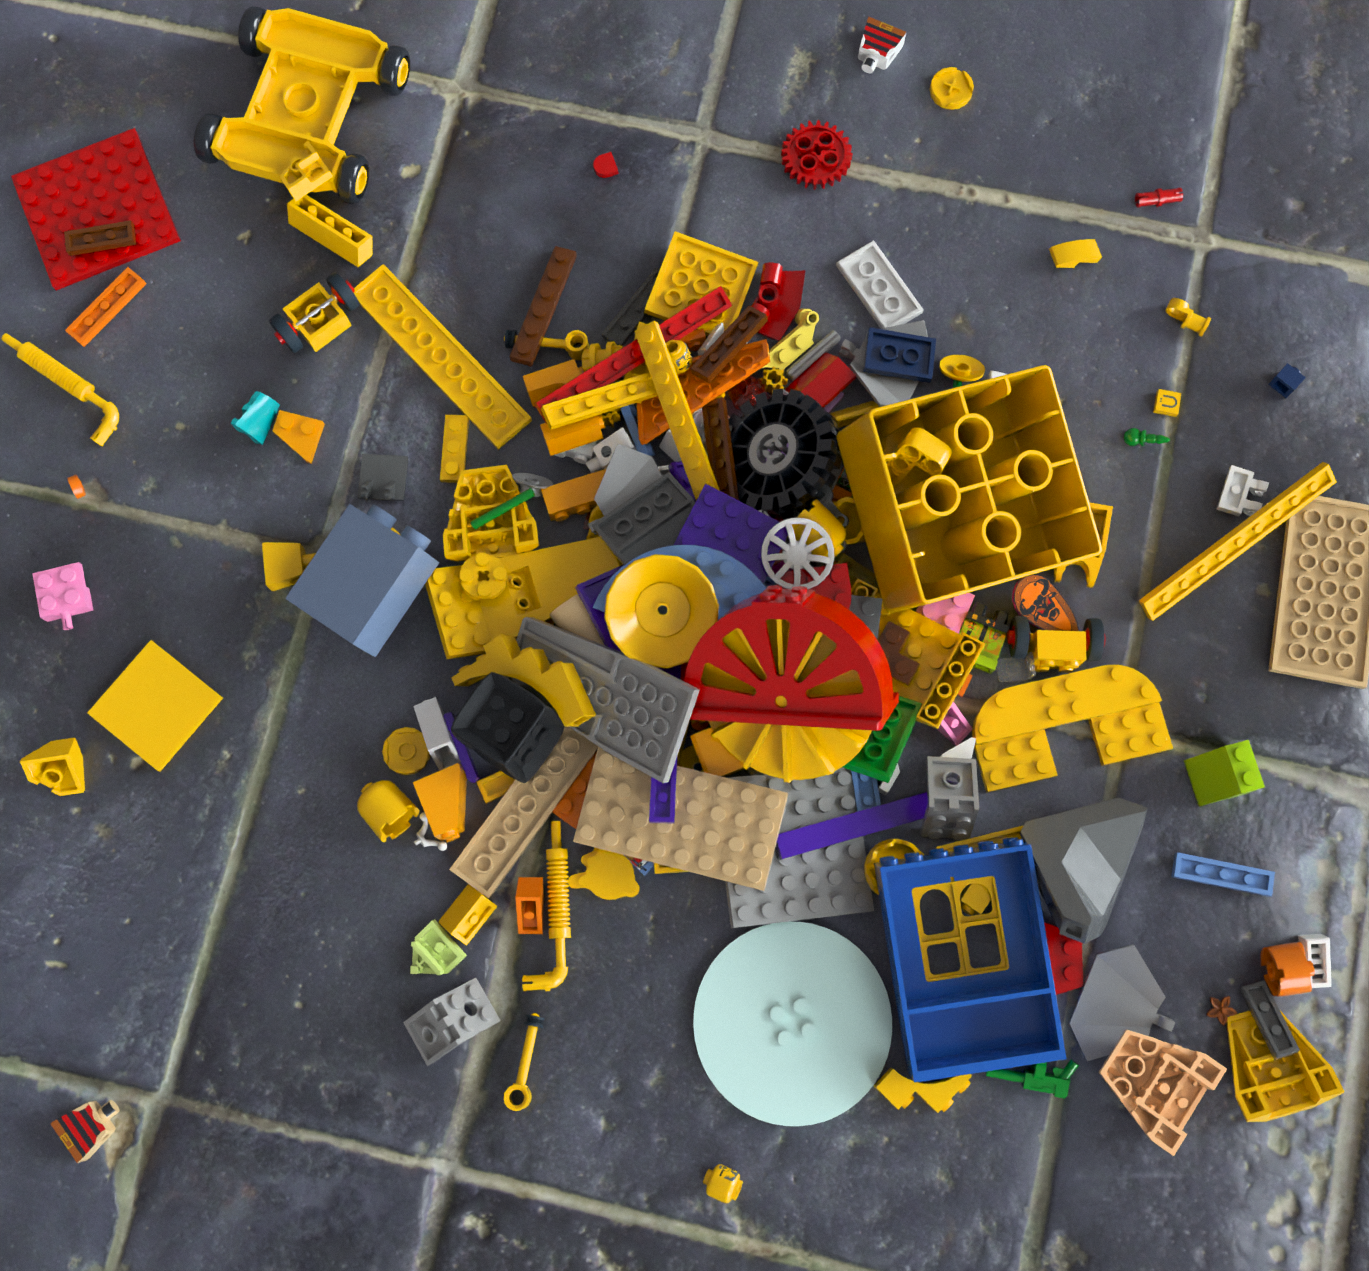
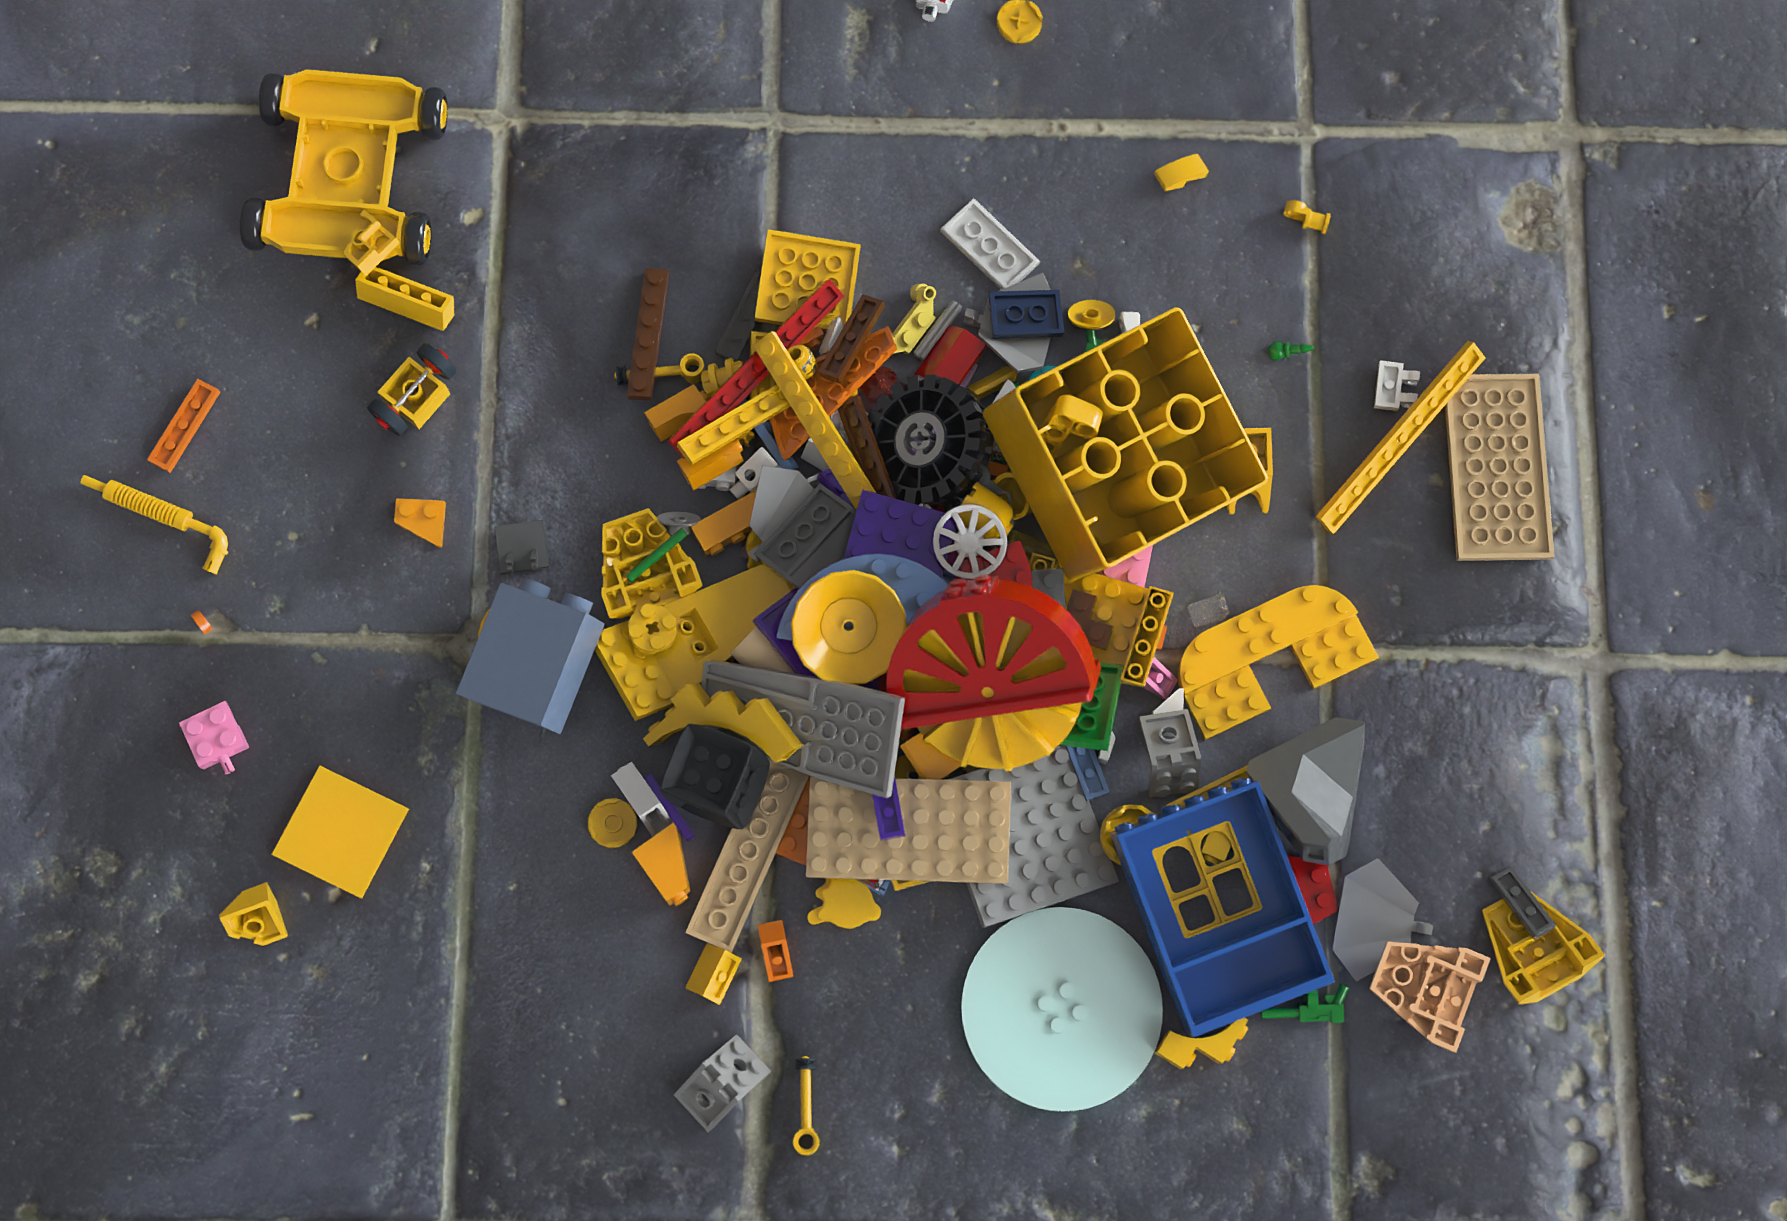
camera: 20 degrees left, 0 degrees up
red plate [11,128,181,291] -> none
reddish brown plate [64,220,136,256] -> none
slope [231,391,280,445] -> none
yellow torso [262,542,316,591] -> none
yellow plate [354,264,532,450] -> none
yellow cylinder [357,780,420,842] -> none
yellowish green slope [410,920,467,975] -> none
white piece [414,812,447,851] -> none
yellow plate [440,414,469,483] -> none
yellow tile [476,771,515,804] -> none
yellow piece [522,821,571,991] -> none
red tile [593,152,619,178] -> none
yellow head [703,1164,743,1204] -> none
red panel [751,262,806,341] -> none
yellow gear [759,366,788,395] -> none
dark purple tile [776,784,954,860] -> none
red gear [781,120,853,190] -> none
hips [959,602,1009,674] -> none
brick [1007,616,1106,673] -> none
shield [1012,574,1079,631] -> none
red pin [1135,187,1183,208] -> none
yellow tile [1153,389,1181,417] -> none
medium blue plate [1171,852,1275,897] -> none
lime slope [1184,740,1265,807] -> none
dark orange plant [1206,996,1238,1026] -> none
orange brick [1261,942,1315,997] -> none
dark blue plate [1268,363,1306,398] -> none
white slope [1298,934,1331,988] -> none

